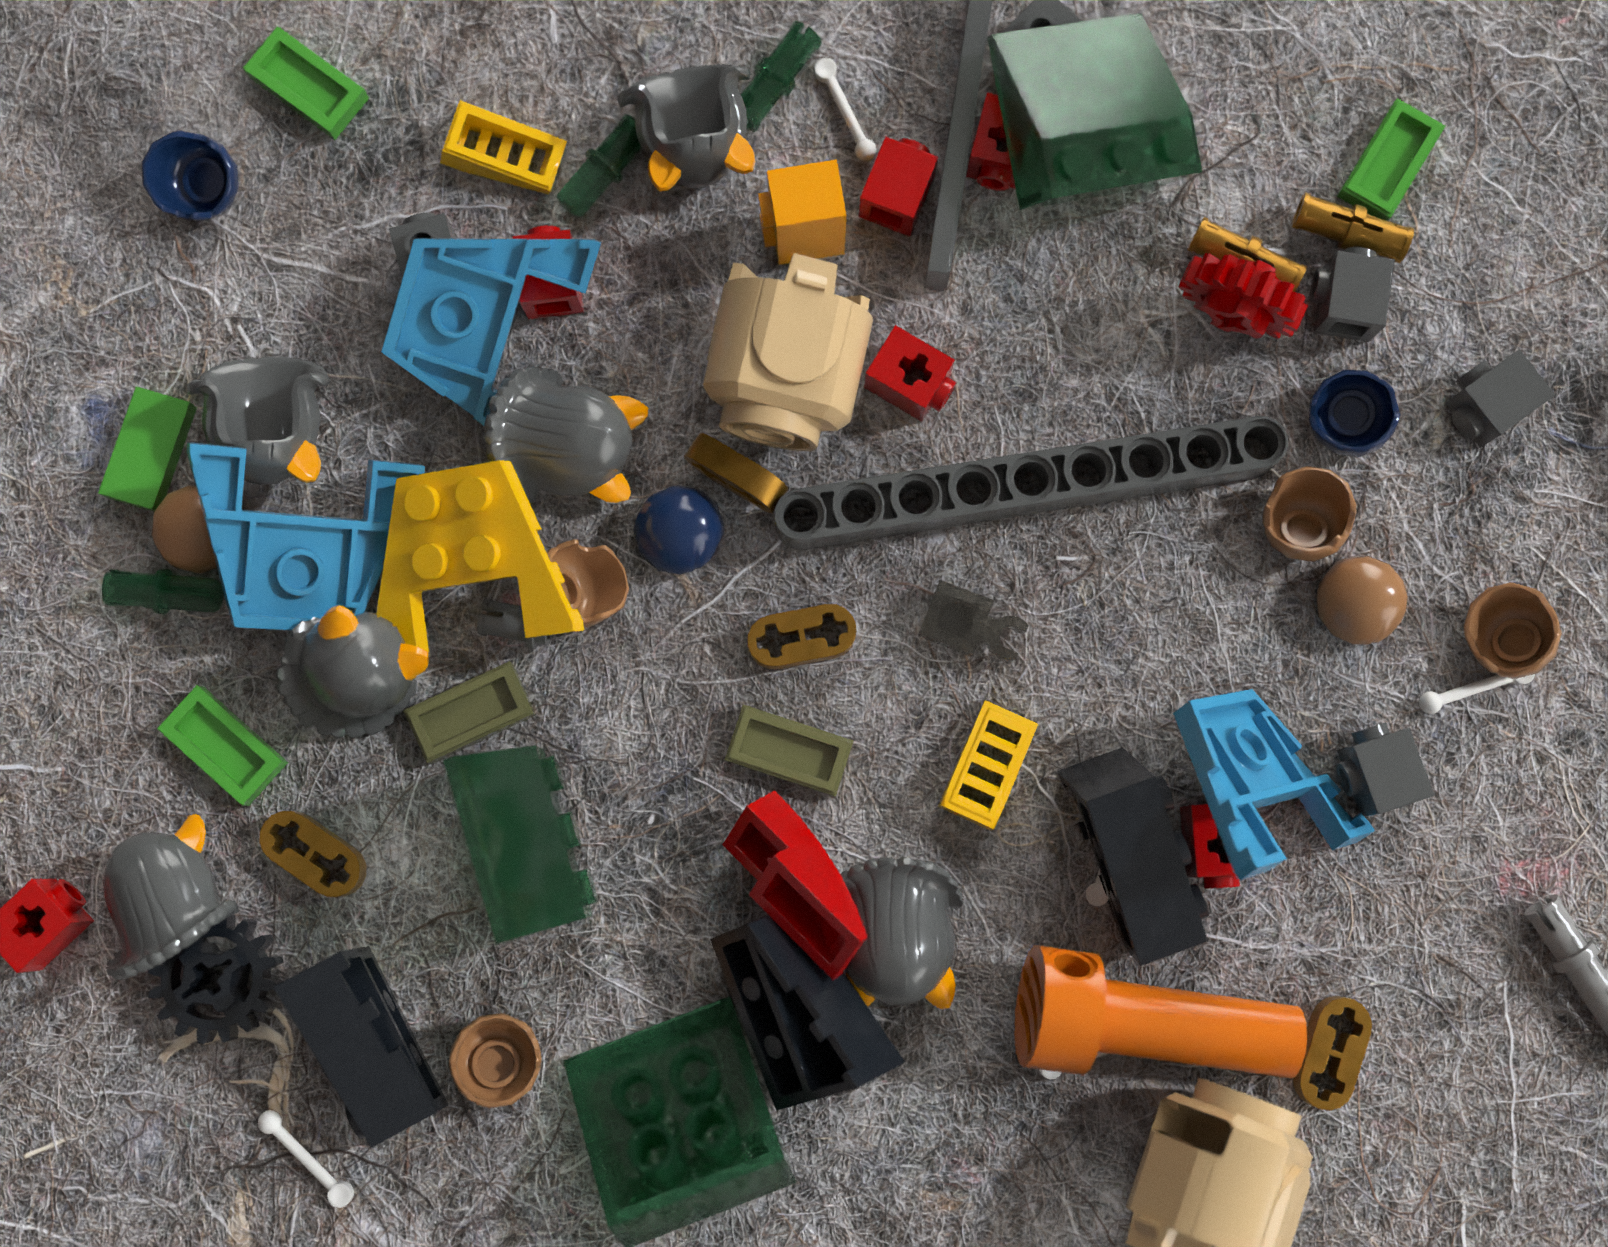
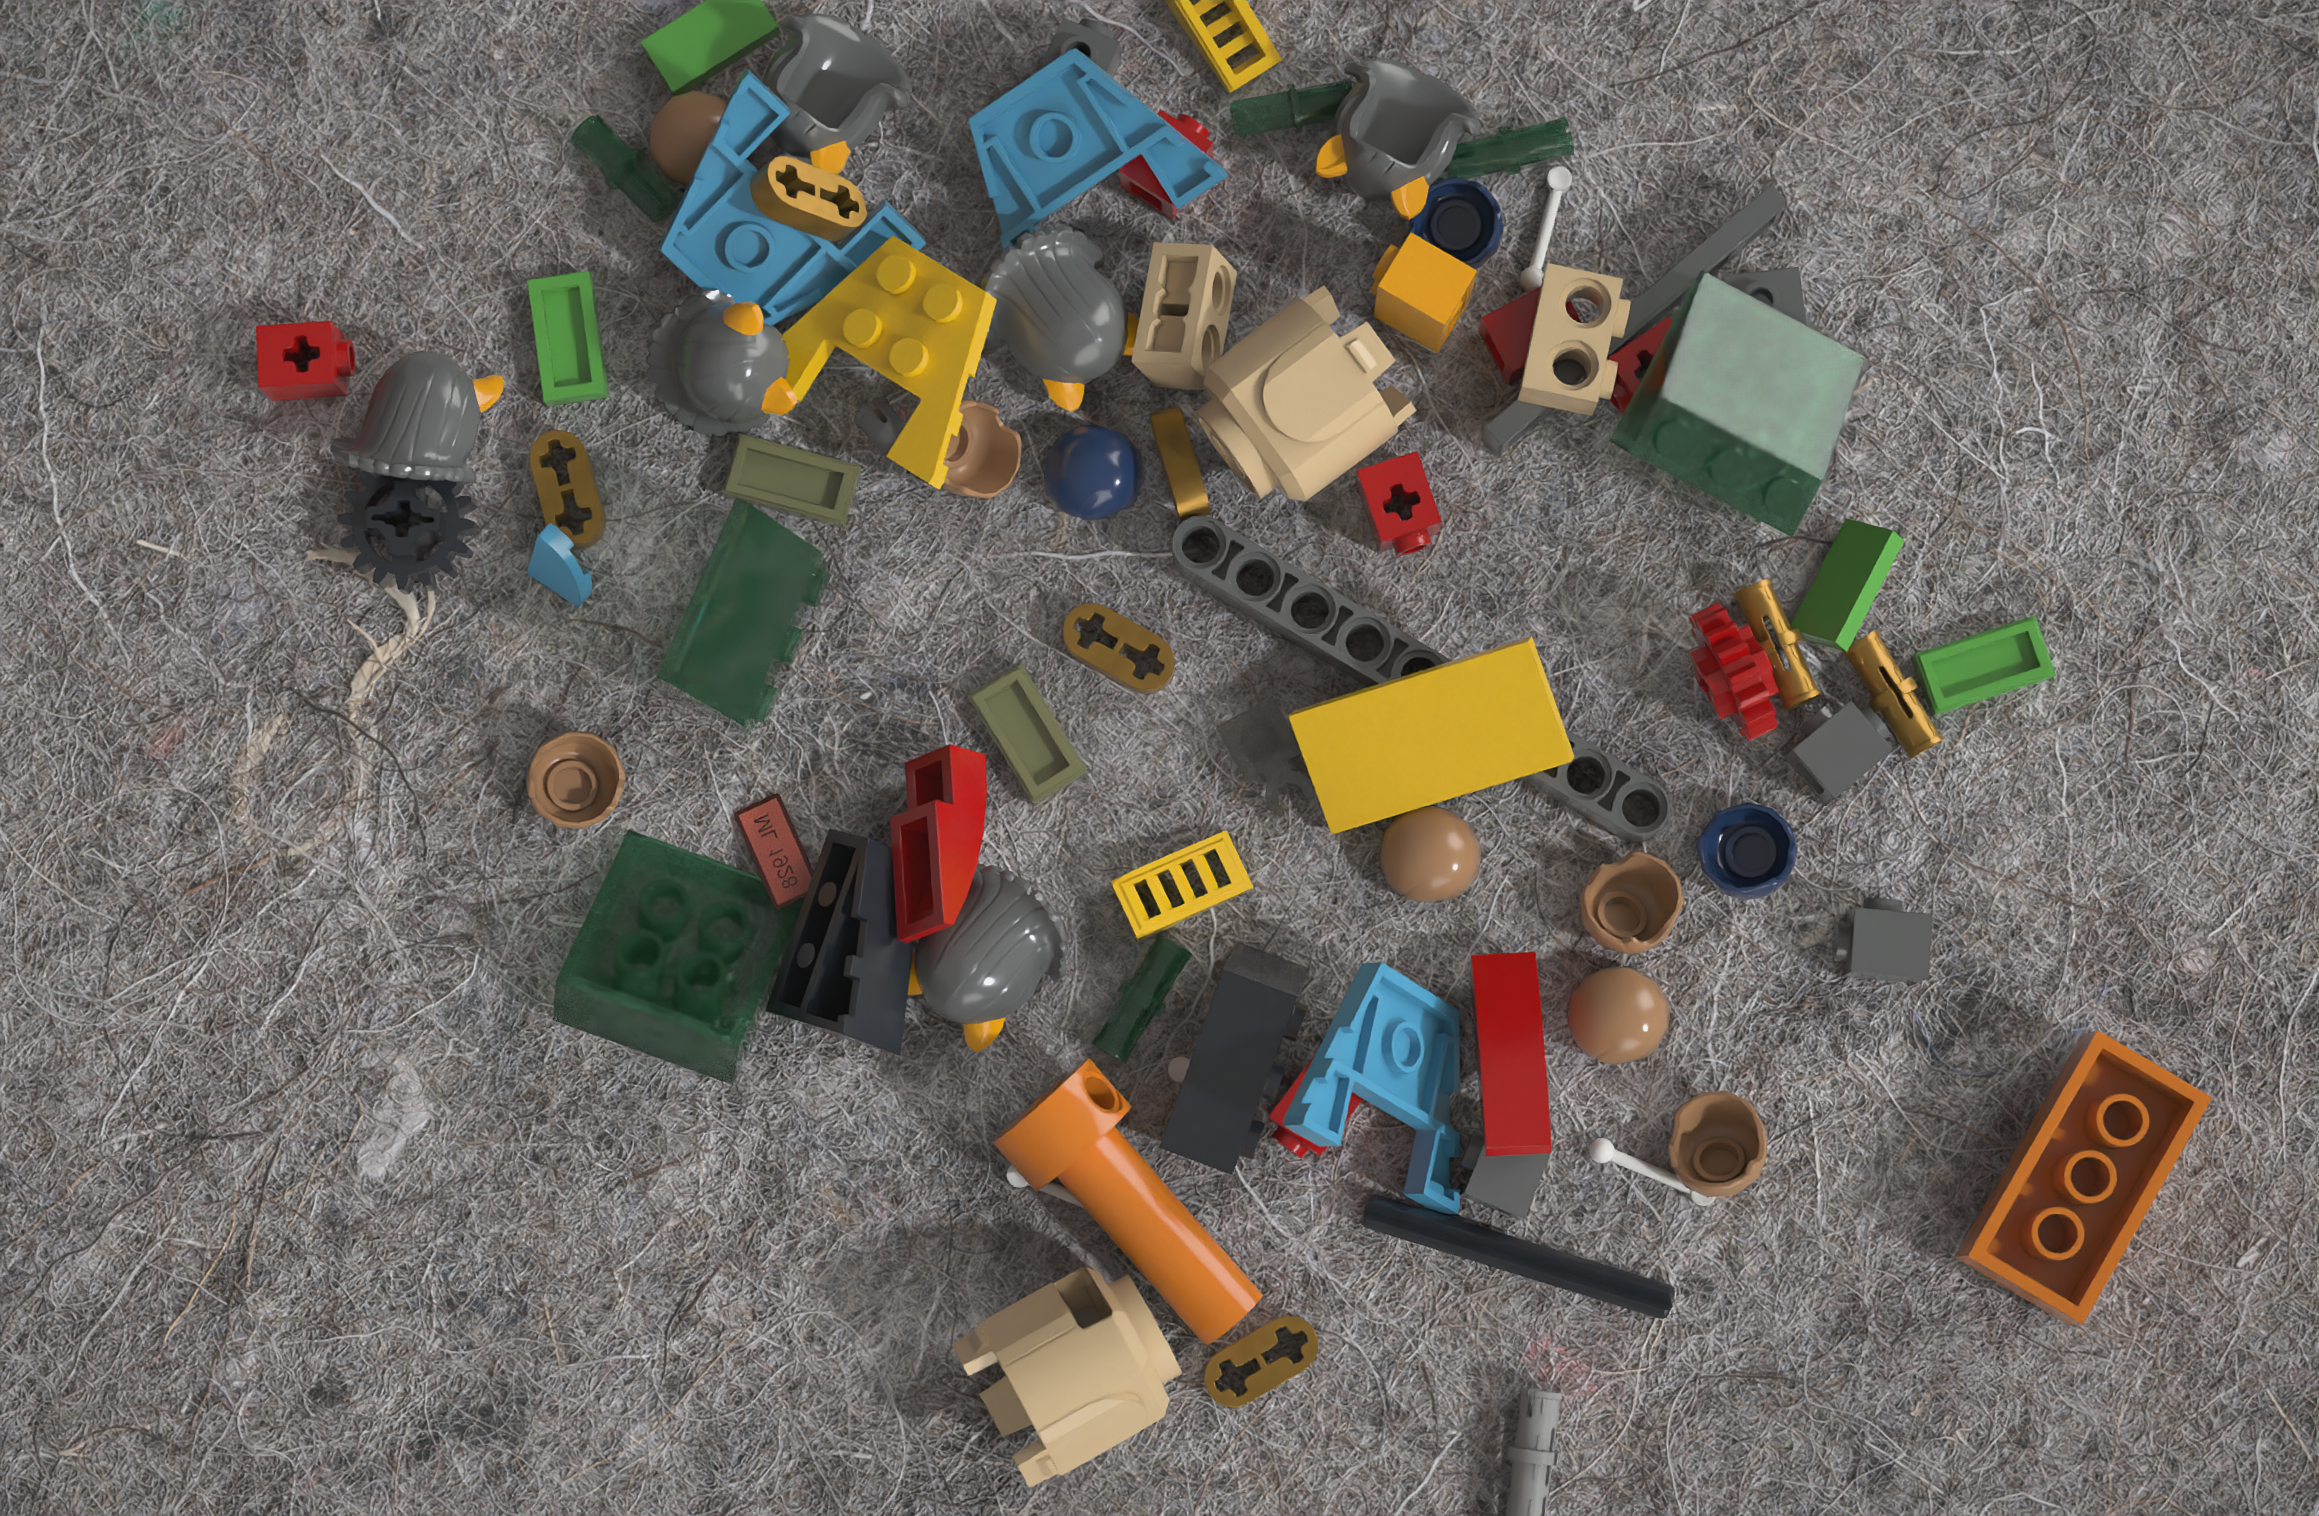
camera: 45 degrees right, 0 degrees up
white hinge [258,1110,354,1208] -> none
black wedge [273,946,449,1148] -> none
none -> dark azure tile [527,523,592,608]
none -> clear red sticker [734,793,814,909]
none -> pearl gold beam [749,156,867,242]
none -> clear green pin [1091,933,1193,1064]
none -> tan brick [1131,242,1237,390]
none -> yellow tile [1288,636,1575,835]
none -> black axle [1361,1194,1675,1319]
none -> medium nougat hair [1378,806,1482,902]
none -> dark blue hair [1408,177,1504,269]
none -> red slope [1470,952,1552,1156]
none -> tan brick [1517,263,1631,416]
none -> bright green tile [1790,518,1905,652]

